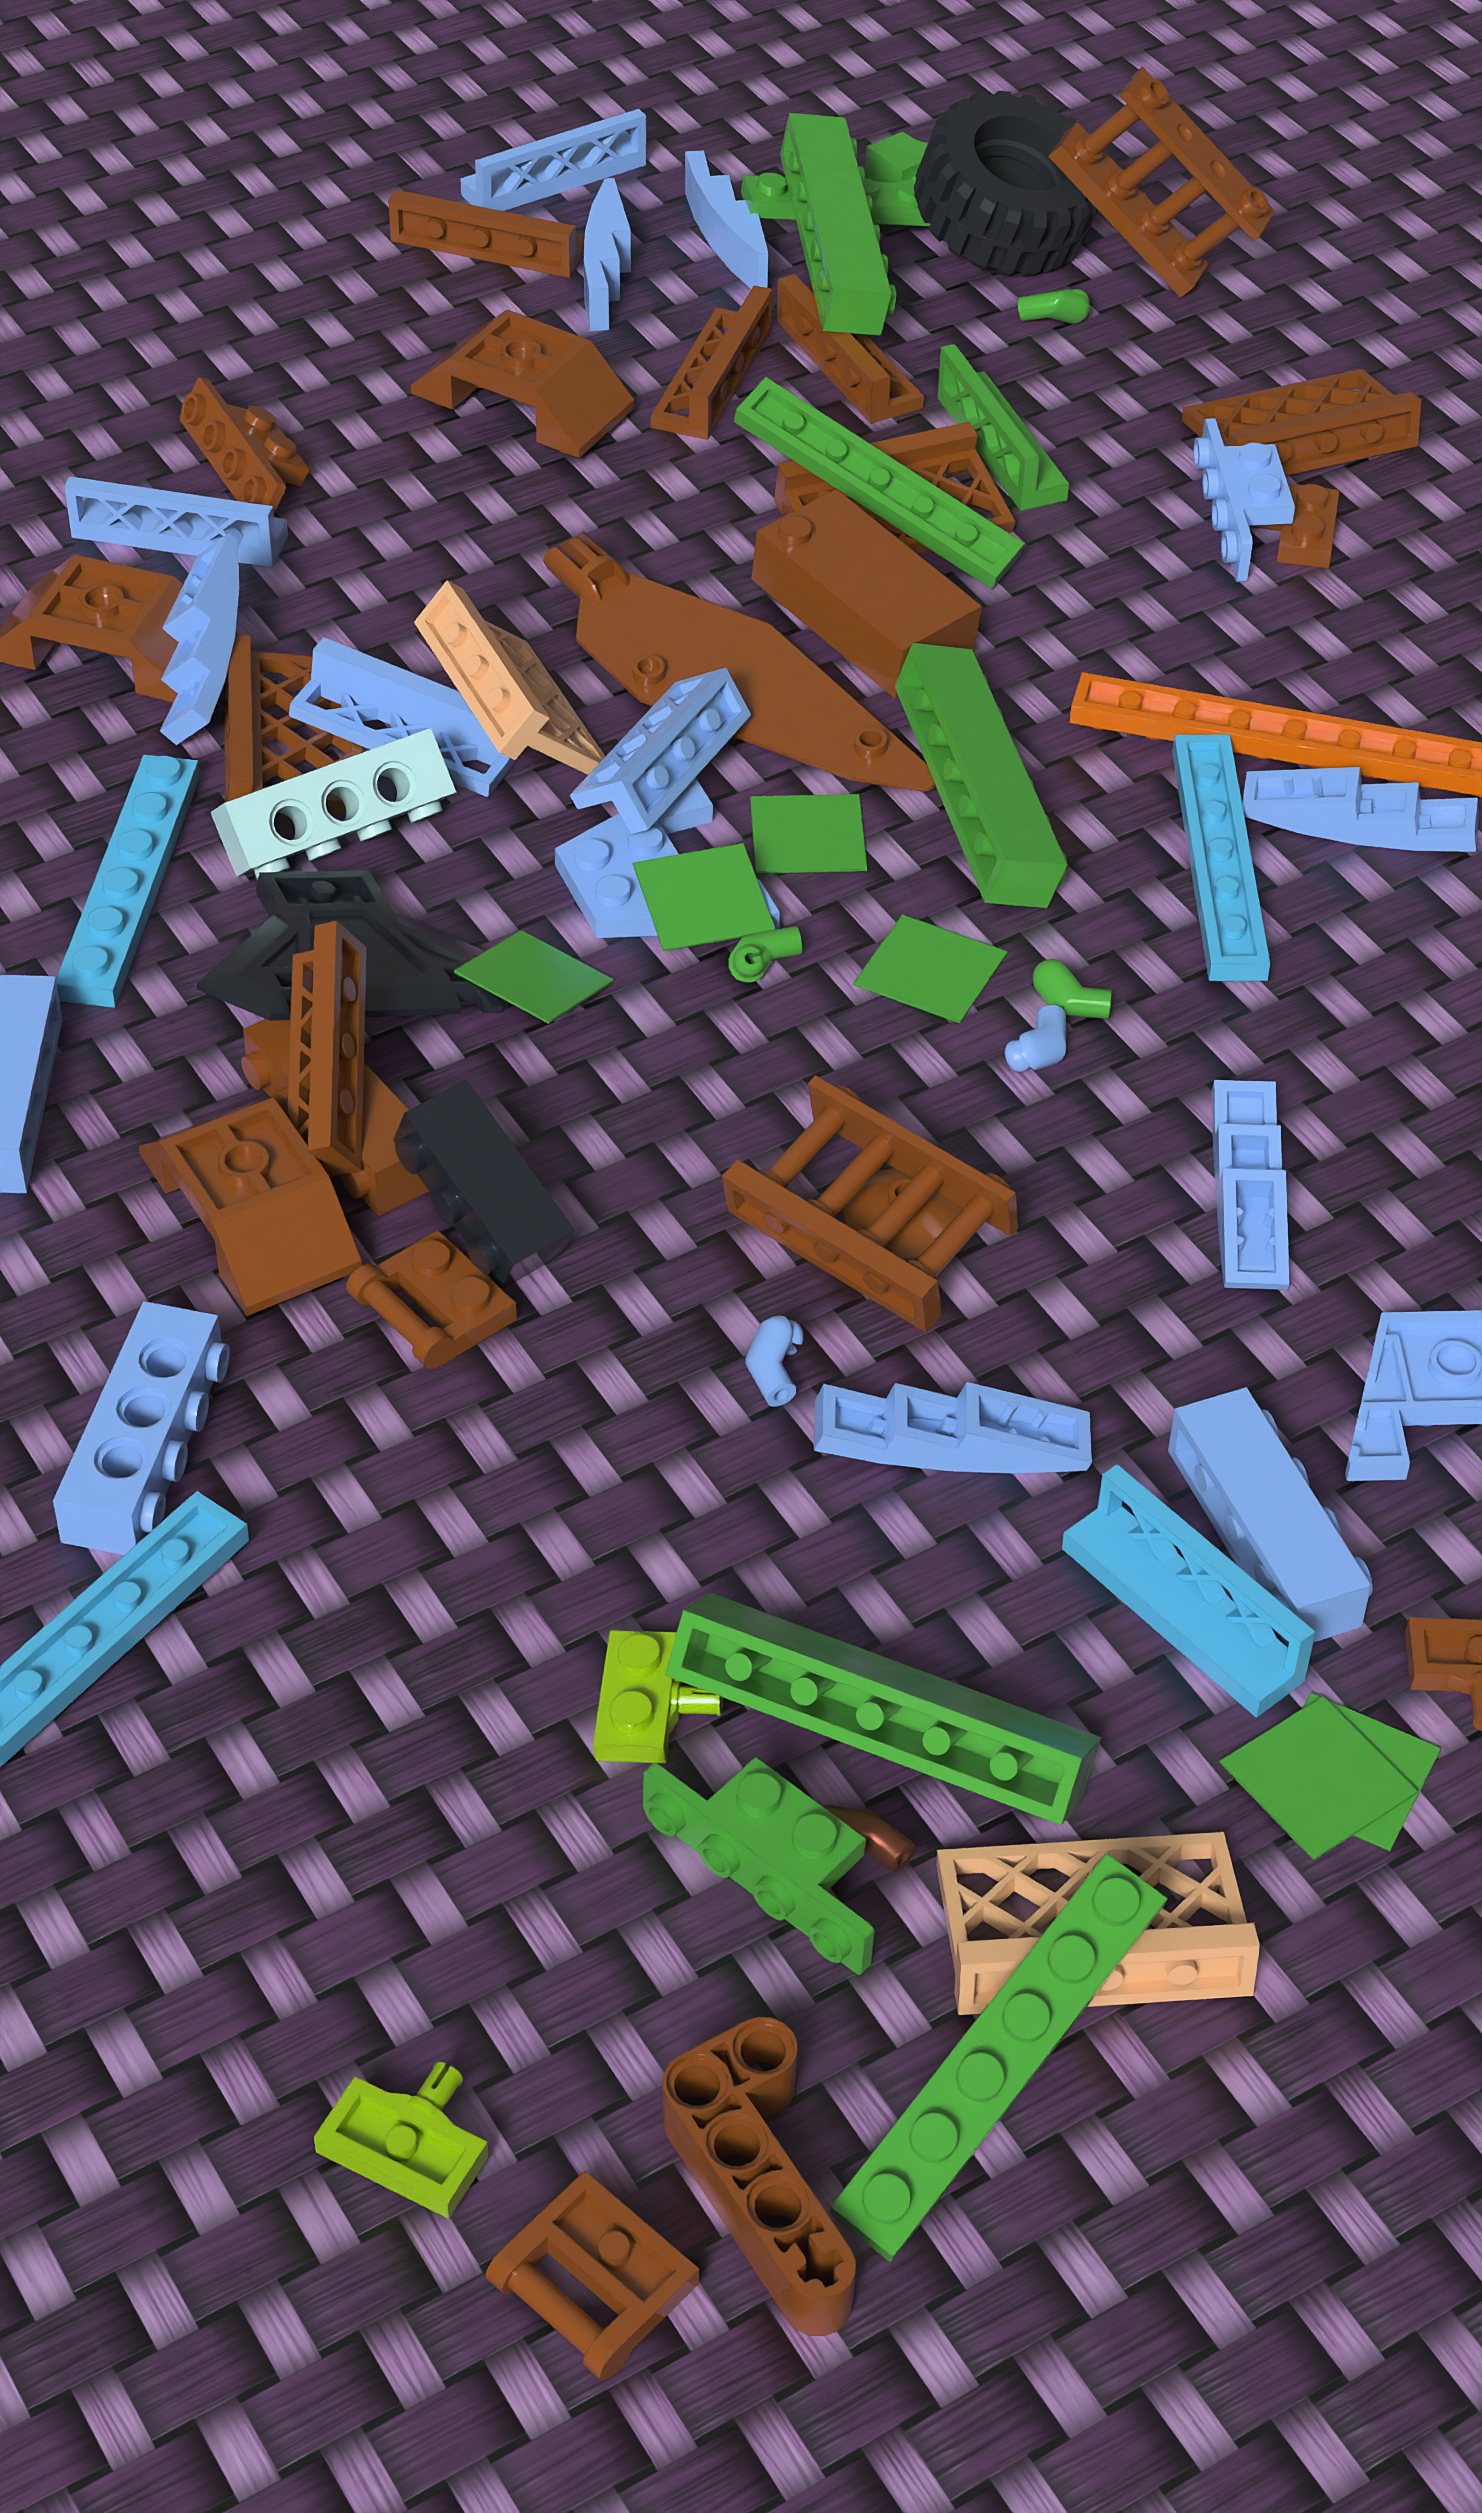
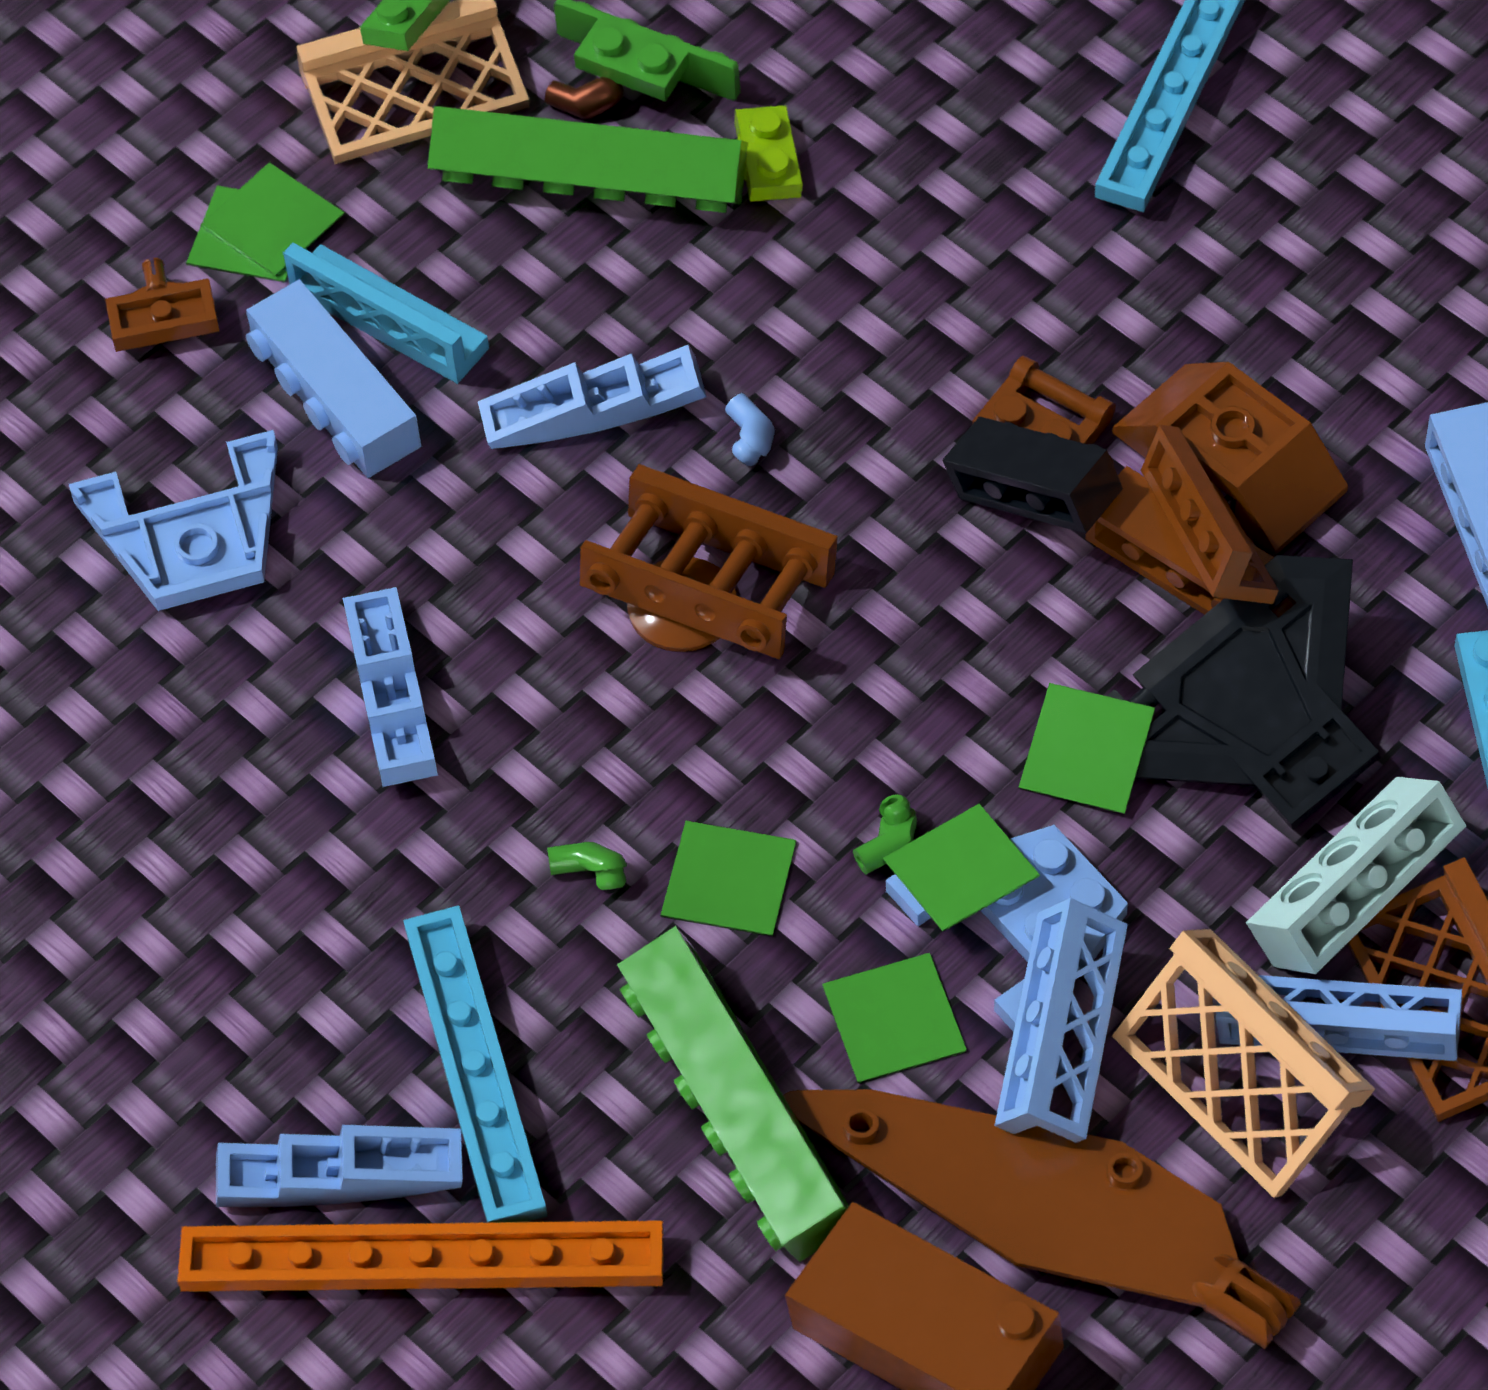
camera: 170 degrees right, 10 degrees up
light blue brick [53,1301,230,1555] -> none
light blue arm [1005,1005,1066,1072] -> none

